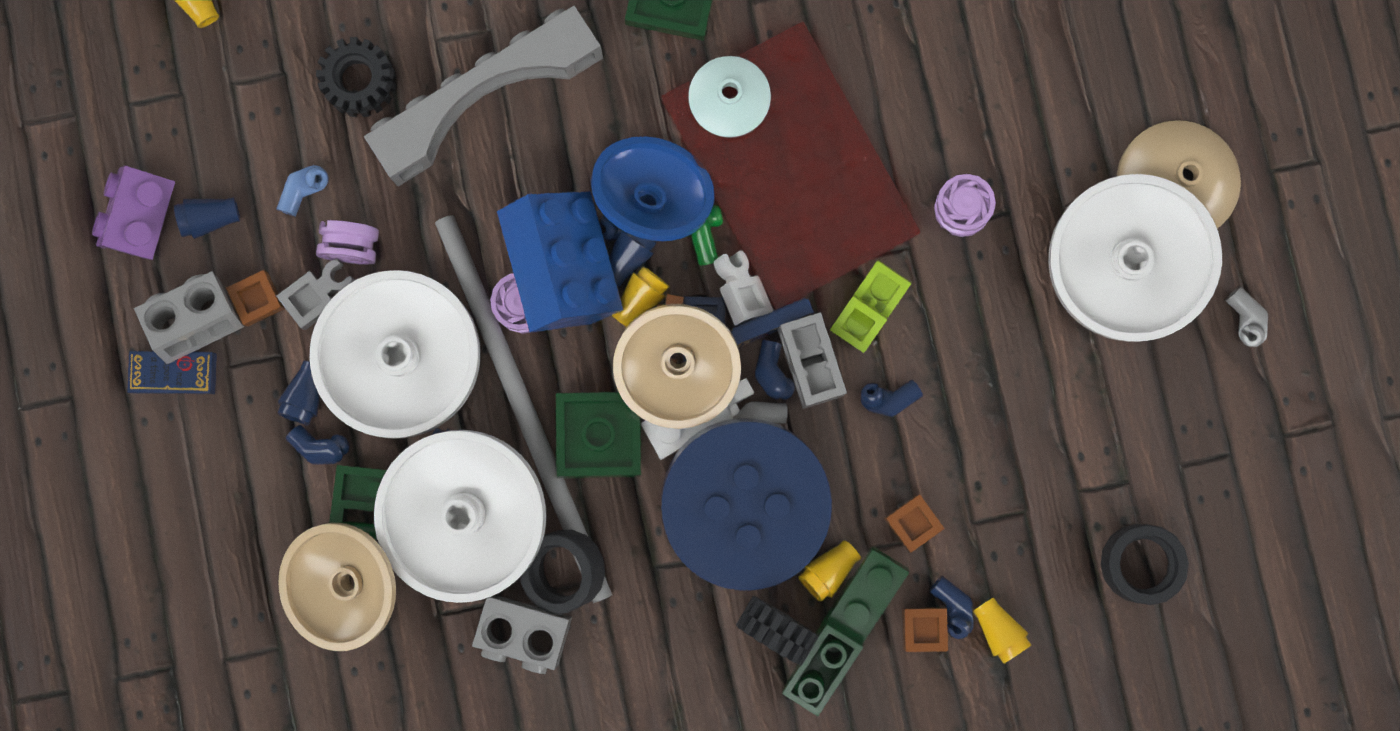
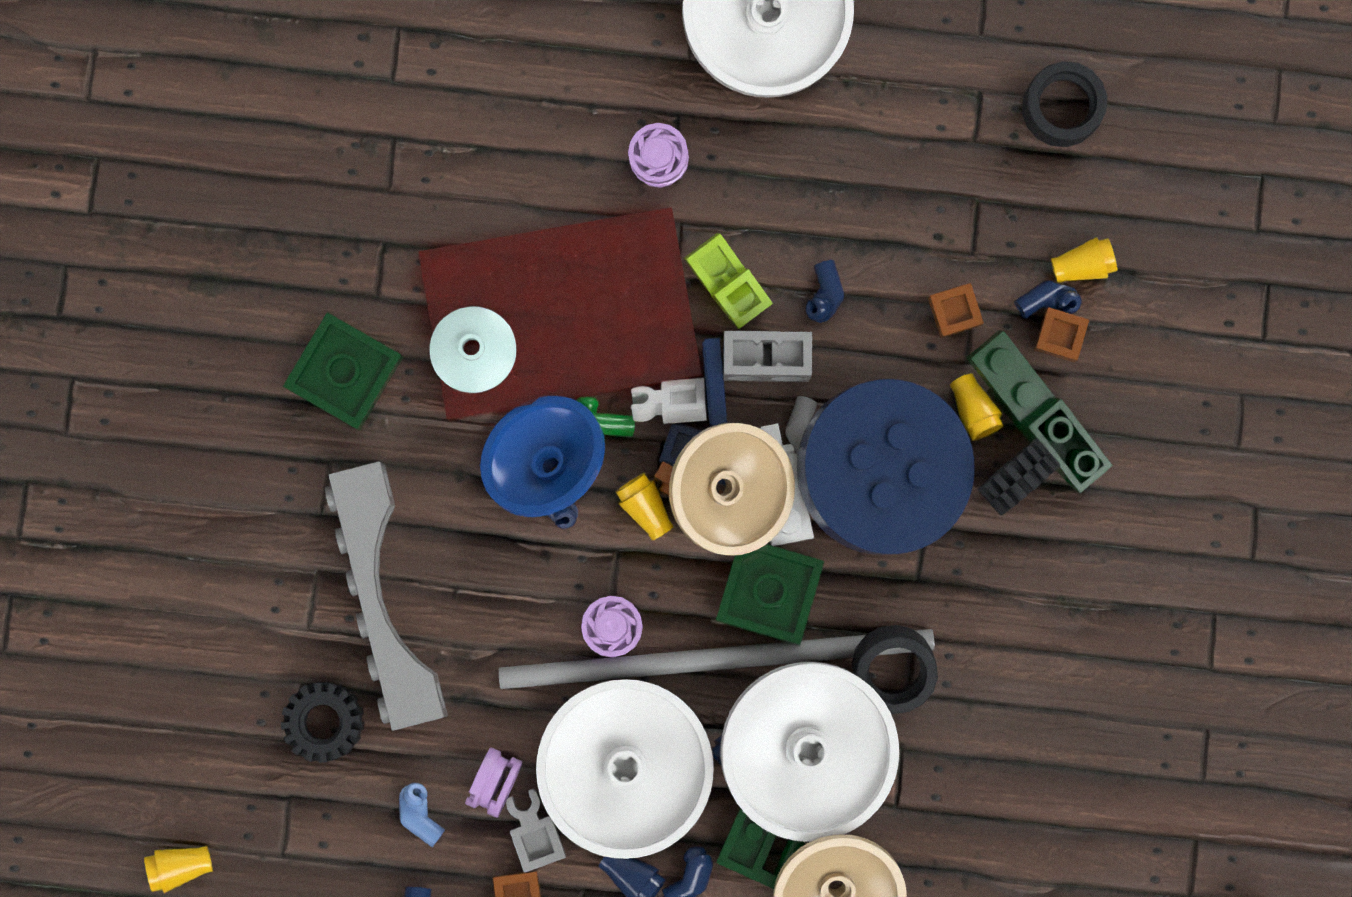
camera: 75 degrees left, 0 degrees up
light grey brick [472,595,572,674] -> none
blue brick [497,191,623,333] -> none
dark blue cone [609,230,656,287] -> none
dark blue arm [755,340,795,400] -> none

